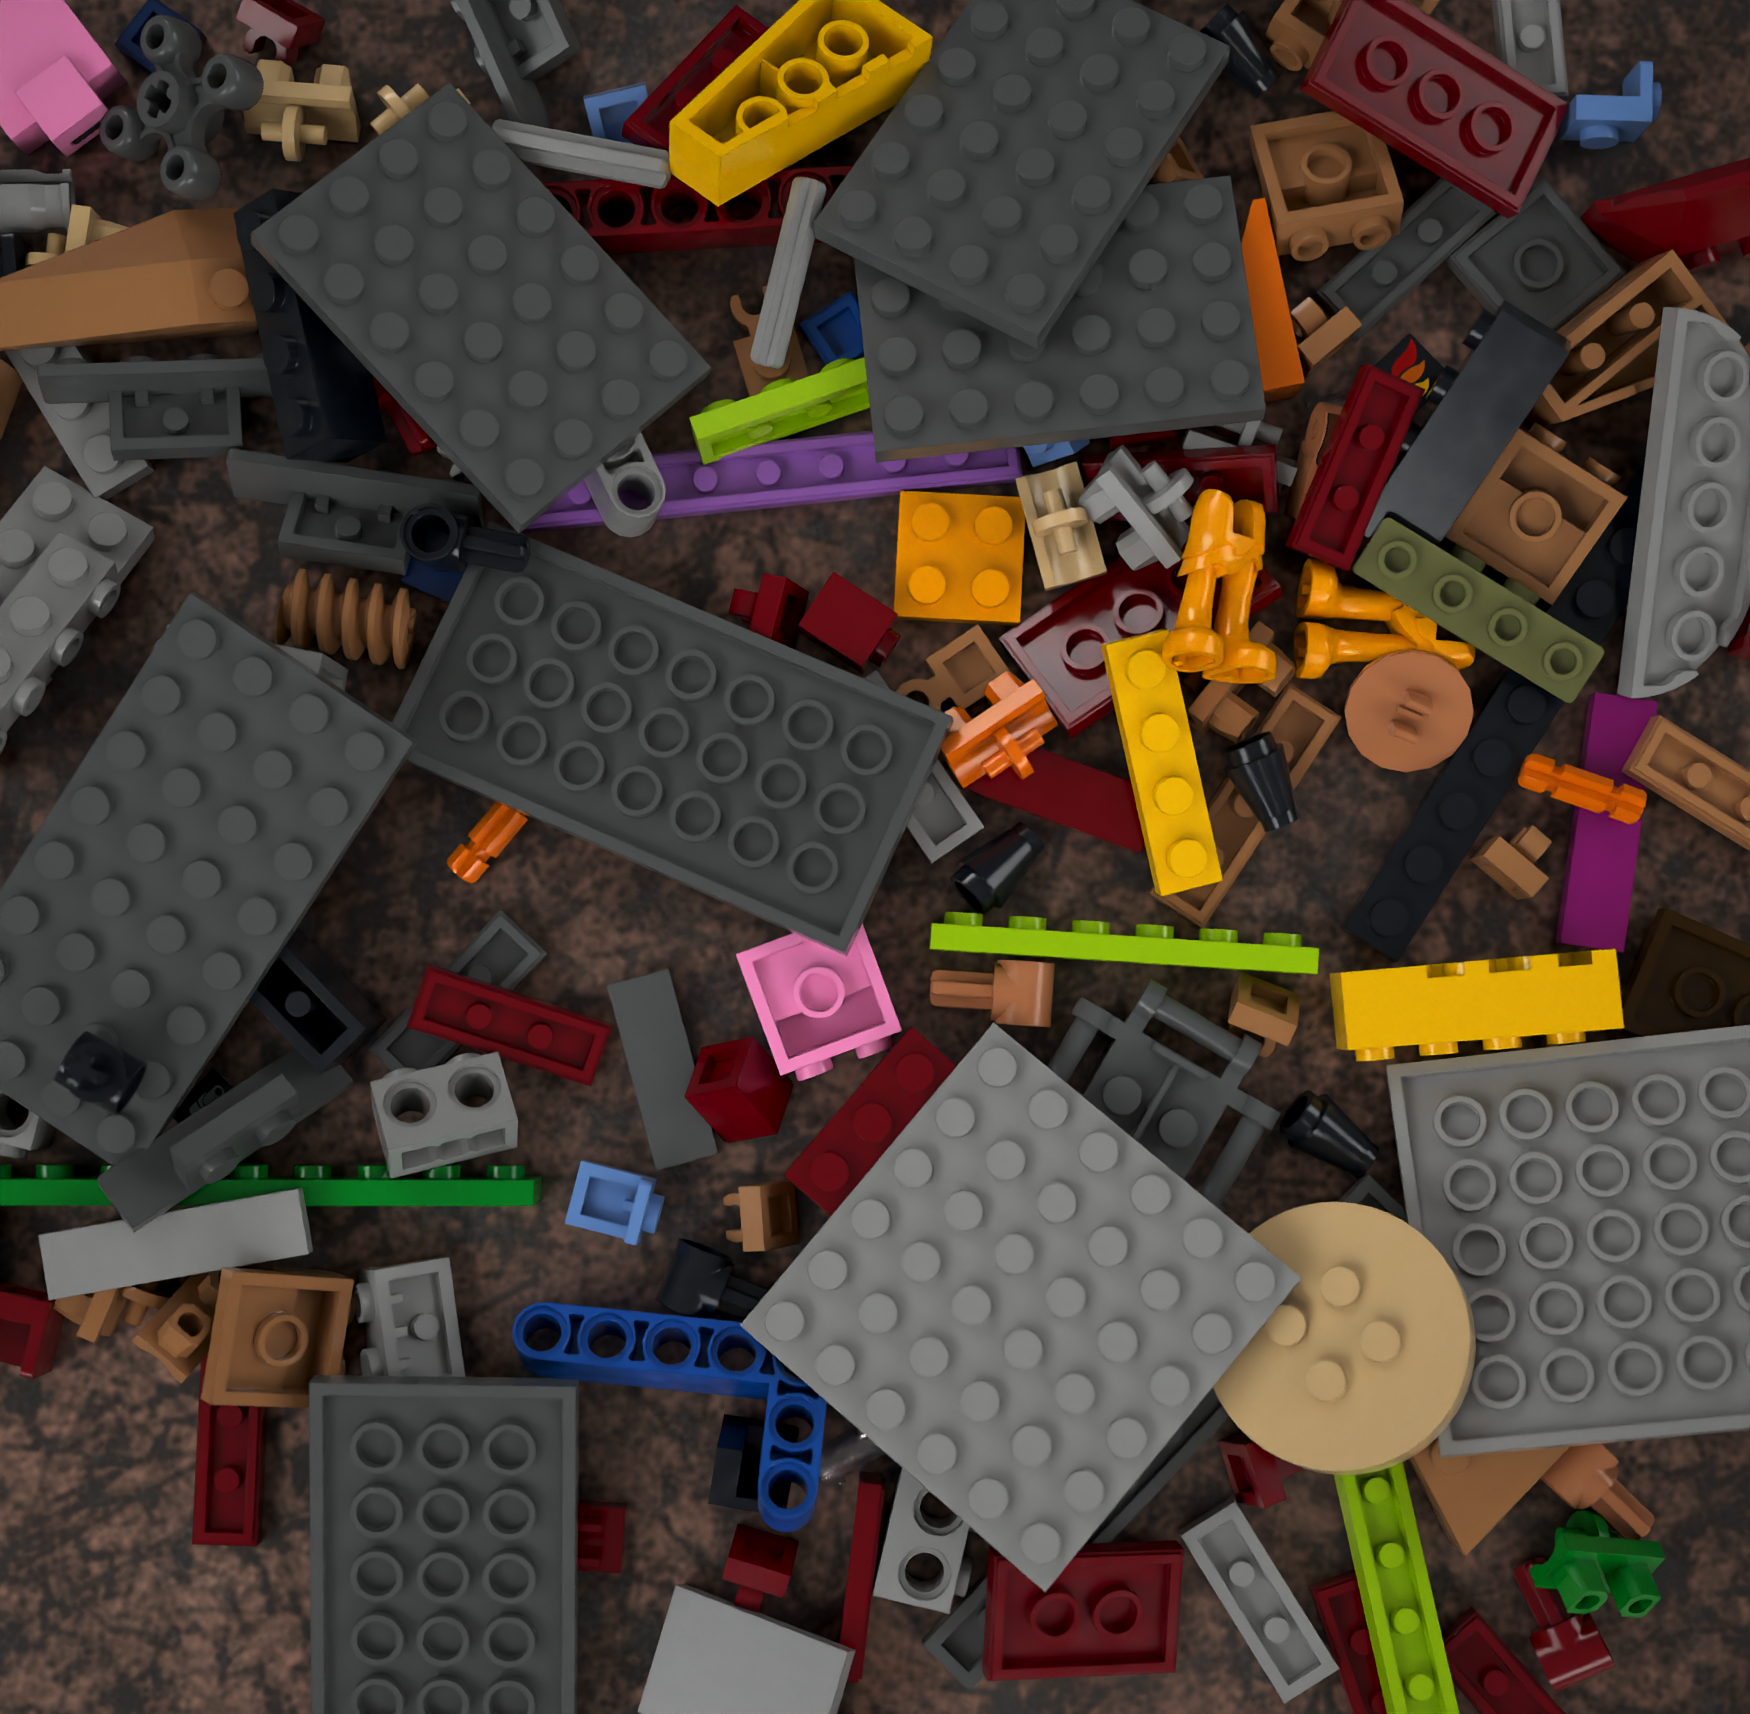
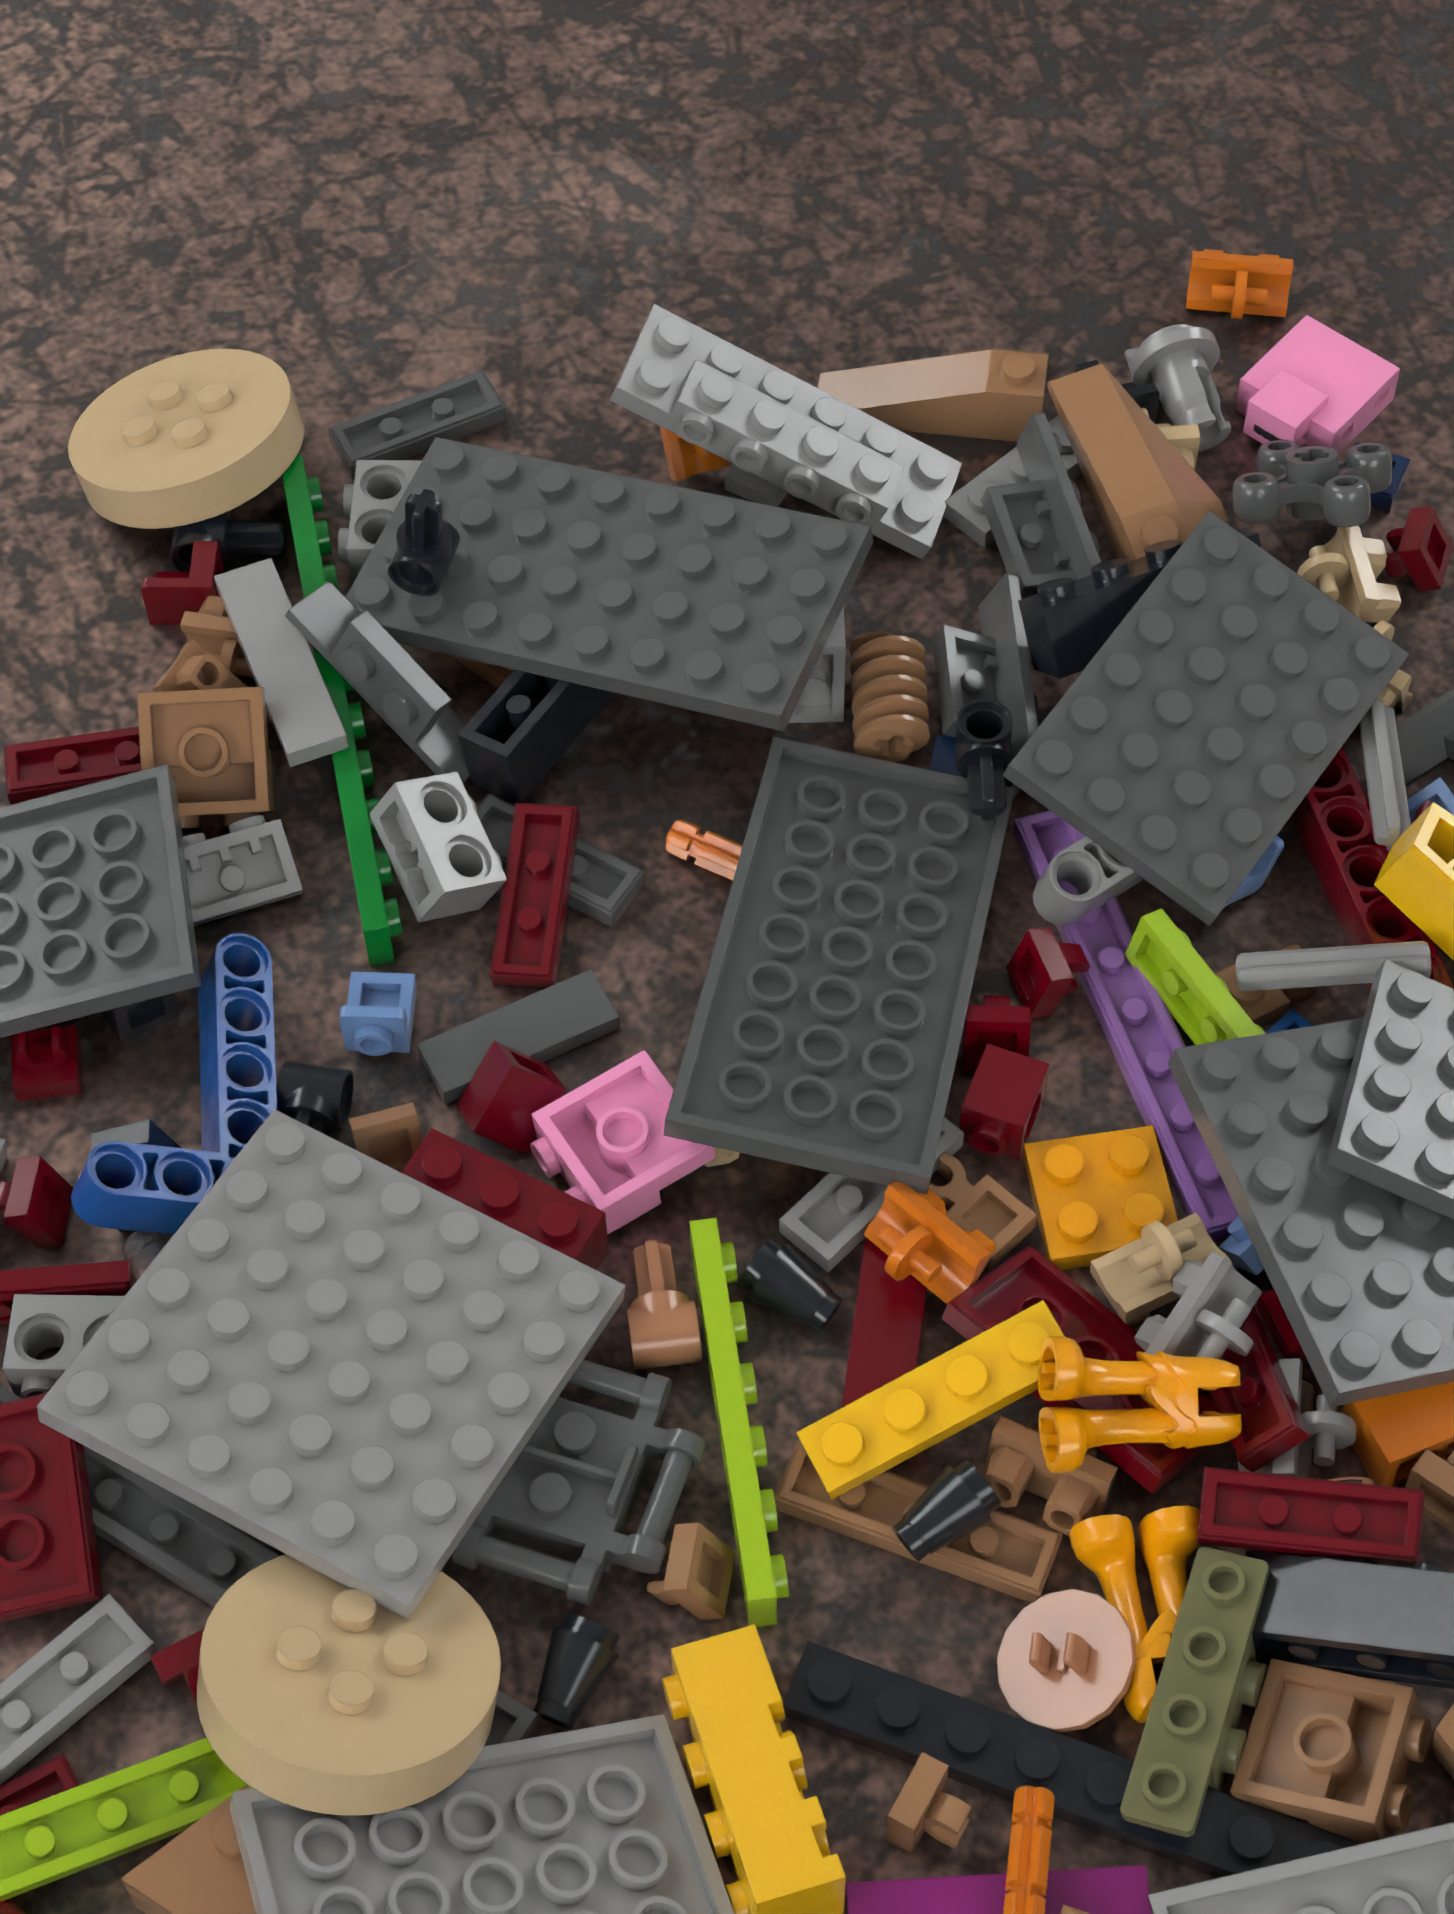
camera: 80 degrees right, 30 degrees down
none -> dark red tile [1006,927,1090,1018]

